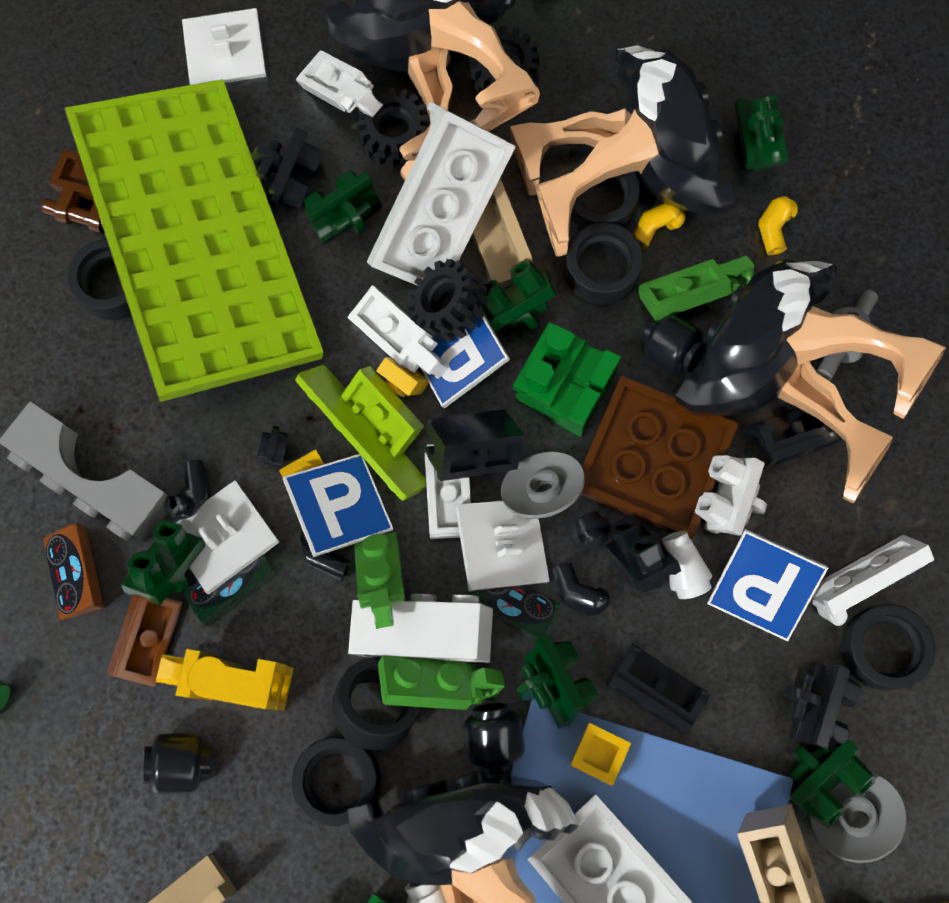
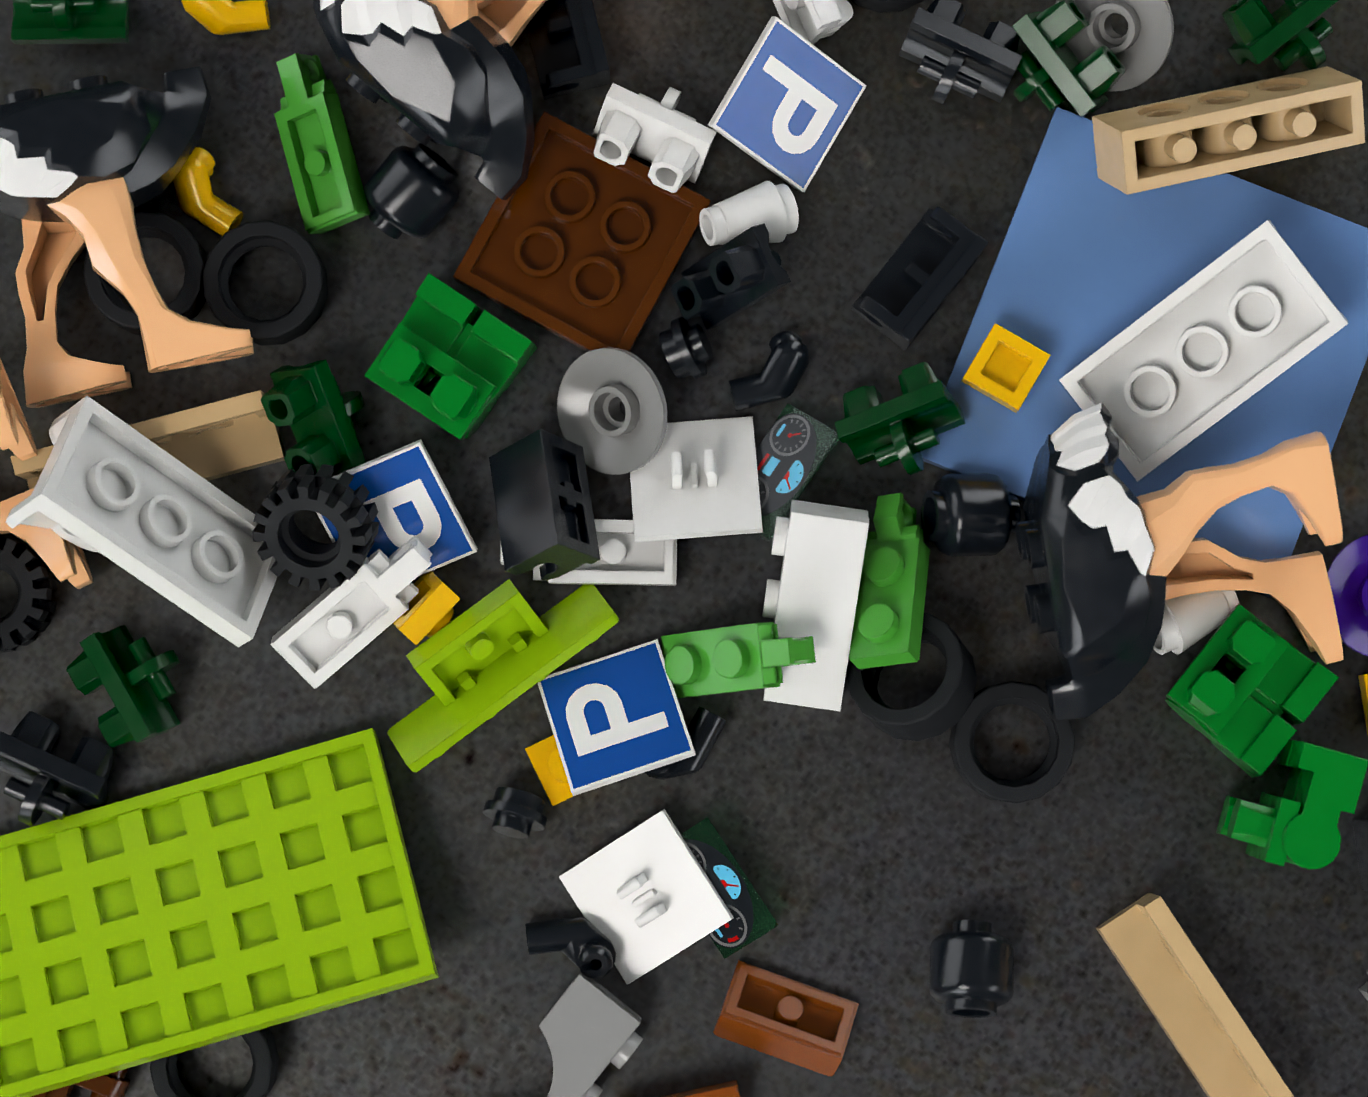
camera: 85 degrees left, 10 degrees up
dark green hips [121,520,205,605] -> none
yellow hips [156,649,294,711] -> none

